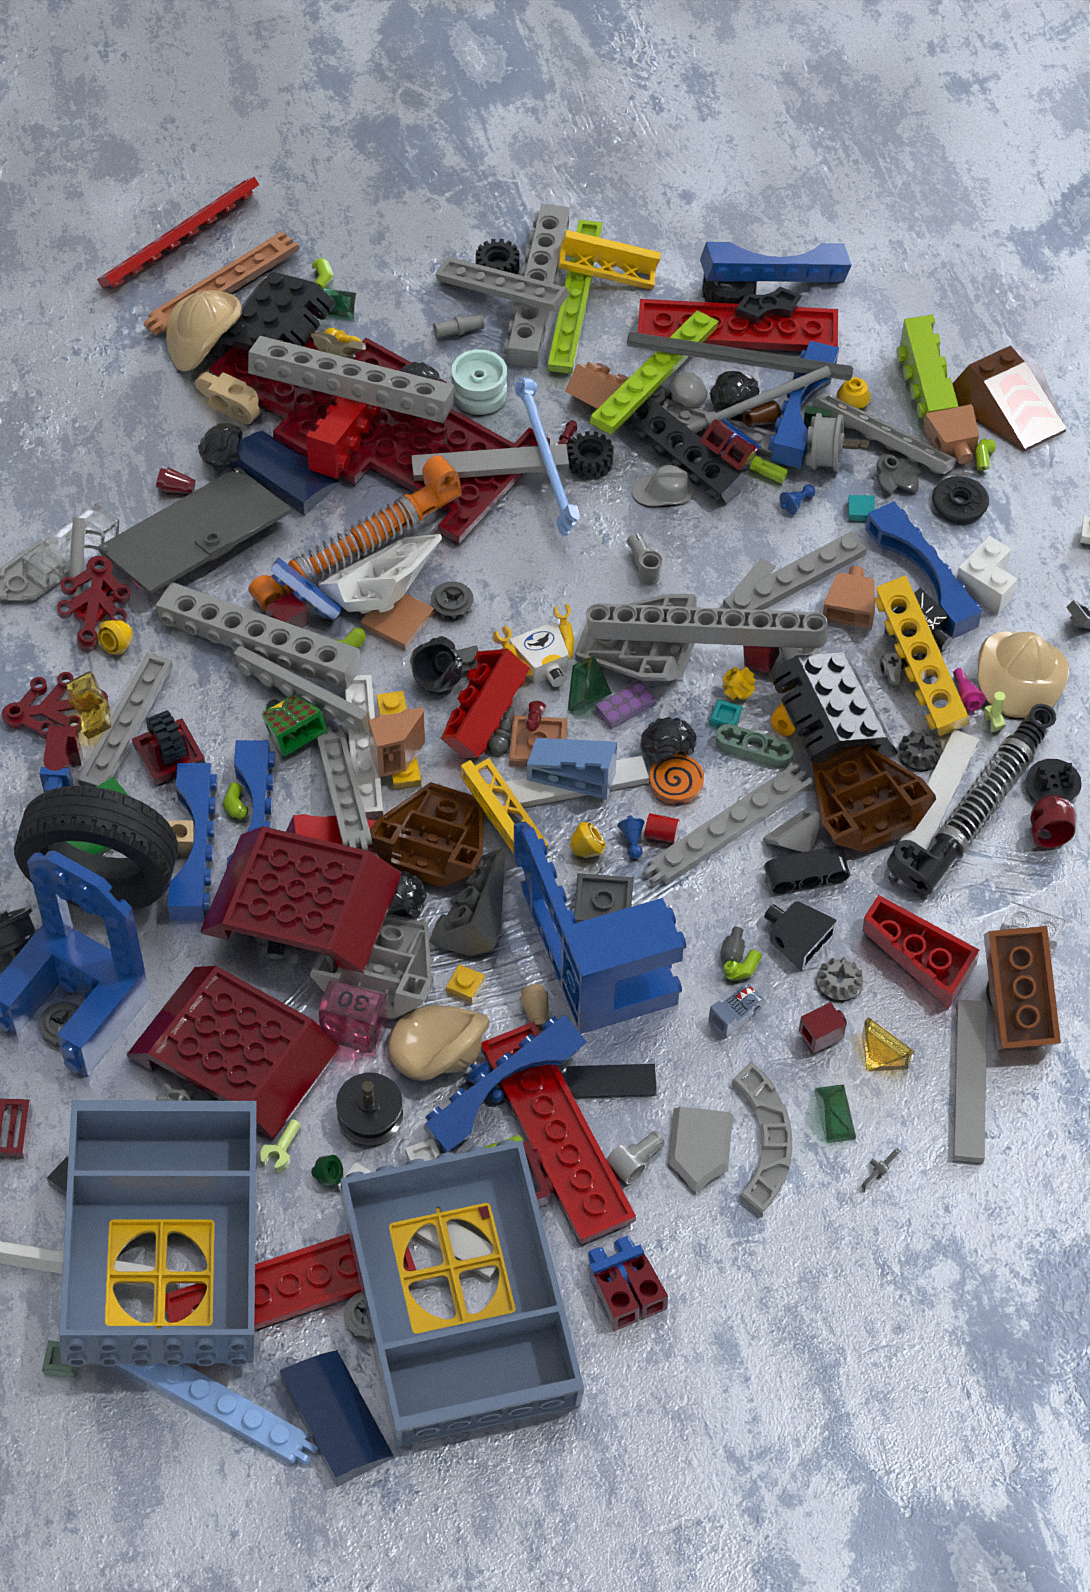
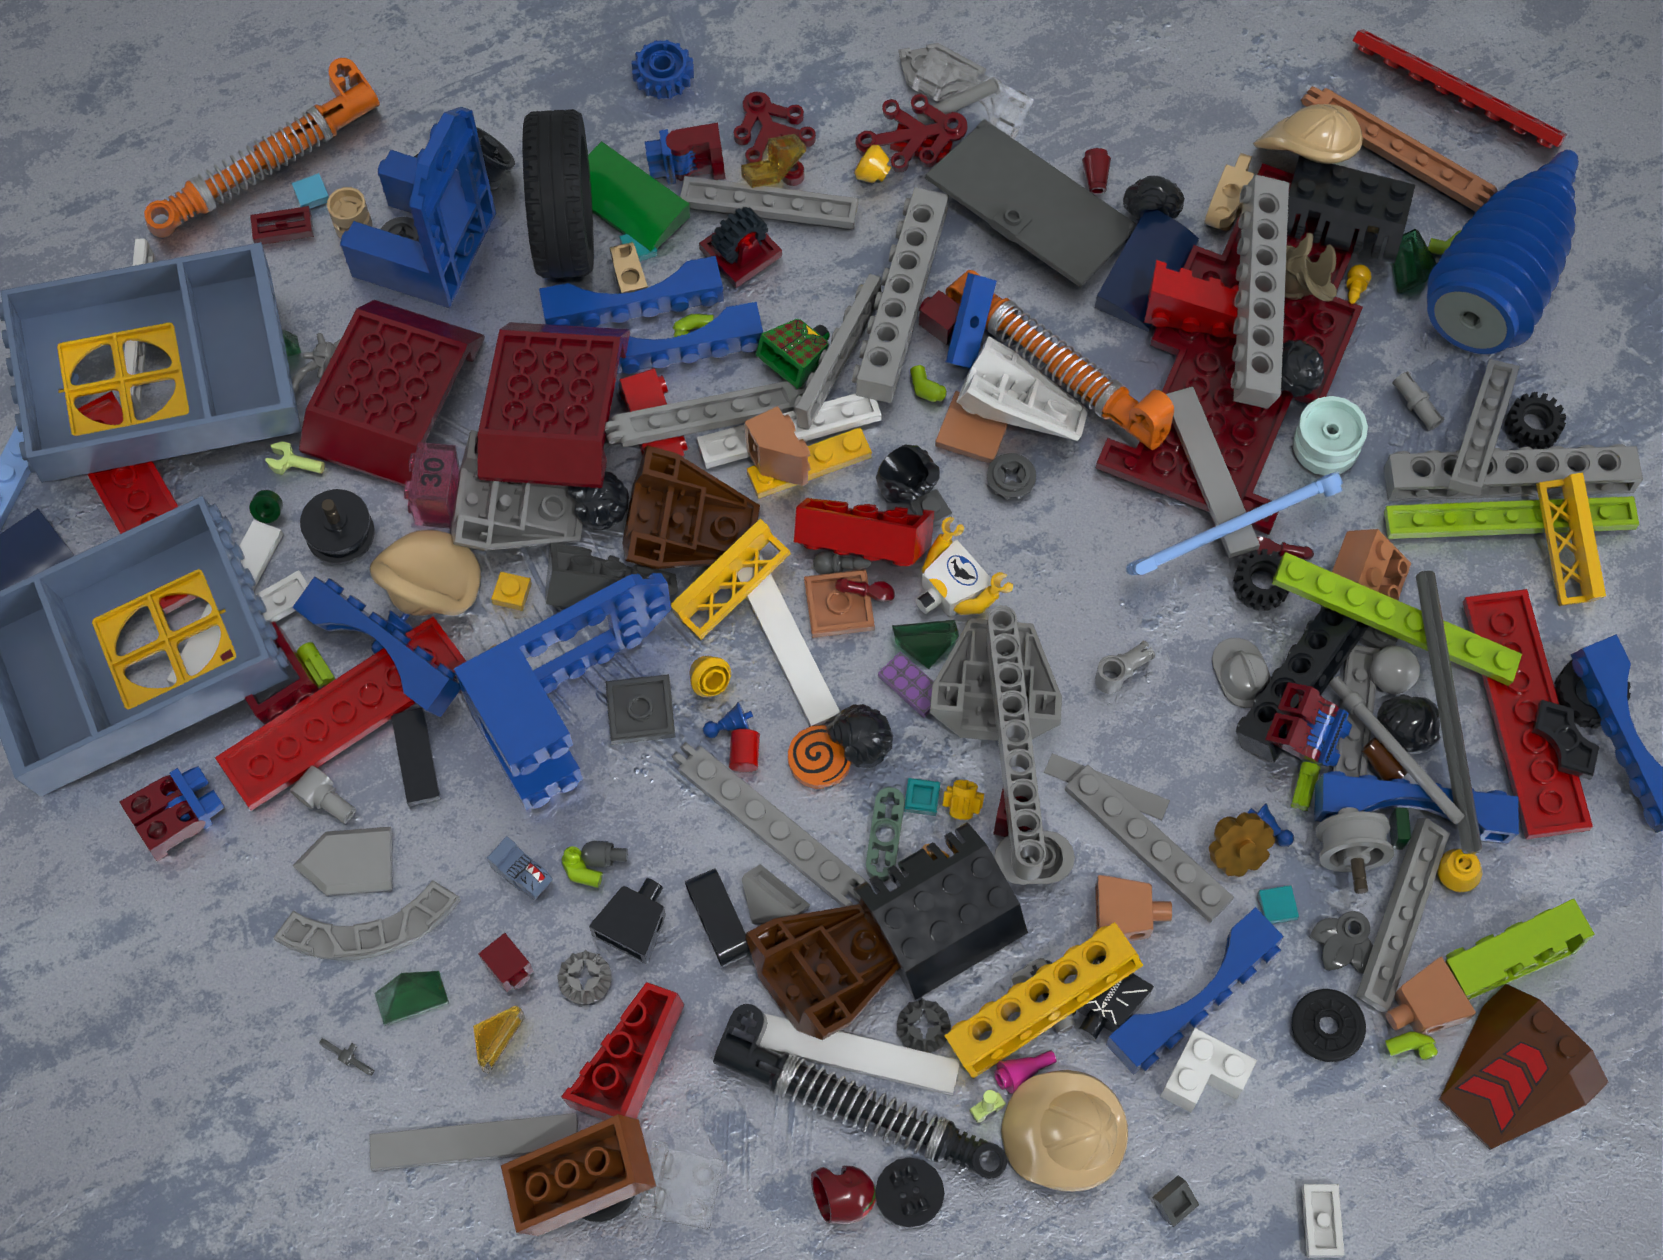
camera: 80 degrees right, 10 degrees up
medium blue wedge [527,738,617,800] -> none
none -> tan wheel [327,187,372,238]
none -> pearl gold plant [1209,812,1275,877]
none -> blue cone [1426,150,1579,354]

